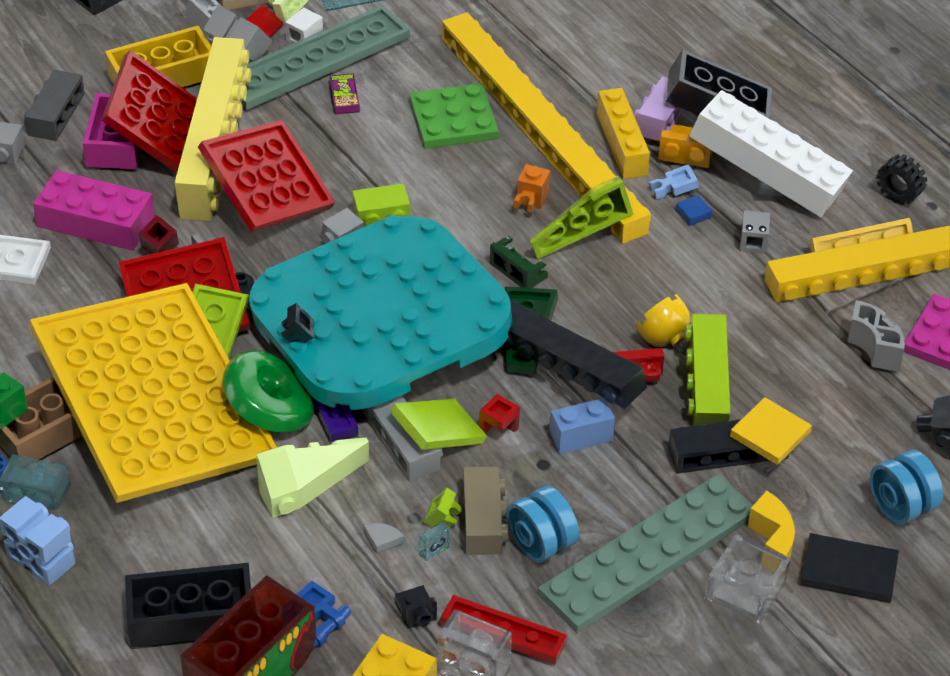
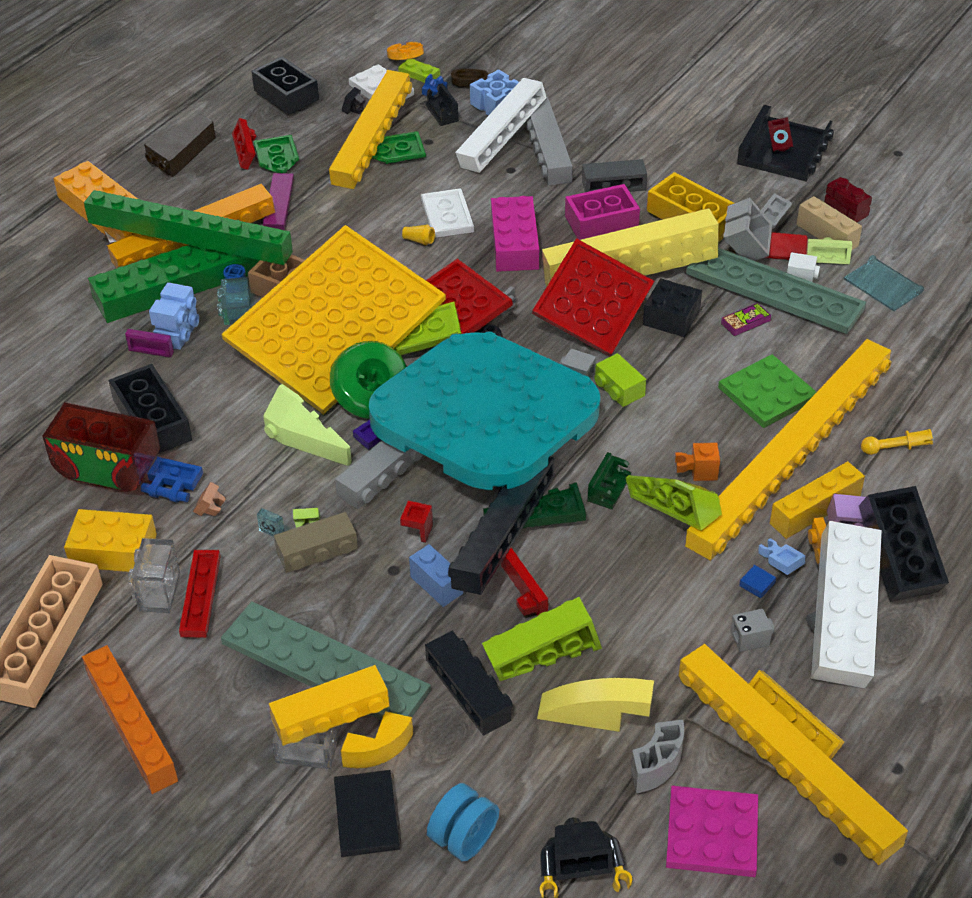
camera: 70 degrees right, 0 degrees up
red plate [101,50,197,173] -> none
dark red brick [139,215,179,254] -> none
black tile [281,303,314,343] -> none
light grey tile [364,523,404,553] -> none
lime tile [390,399,487,450] -> none
black bracket [395,585,437,629] -> none
dark azure wheel [506,485,579,563] -> none
yellow cylinder [634,294,691,347] -> none
yellow tile [730,397,812,465] -> none
black tyre [876,154,927,205] -> none
none -> magenta tile [125,329,174,357]
none -> nougat tile [193,482,226,516]
none -> yellow brick [269,665,389,746]
none -> yellow cone [402,224,435,246]
none -> light yellow slope [537,678,654,732]
none -> black brick [643,278,702,337]
none -> yellow pin [861,429,933,455]

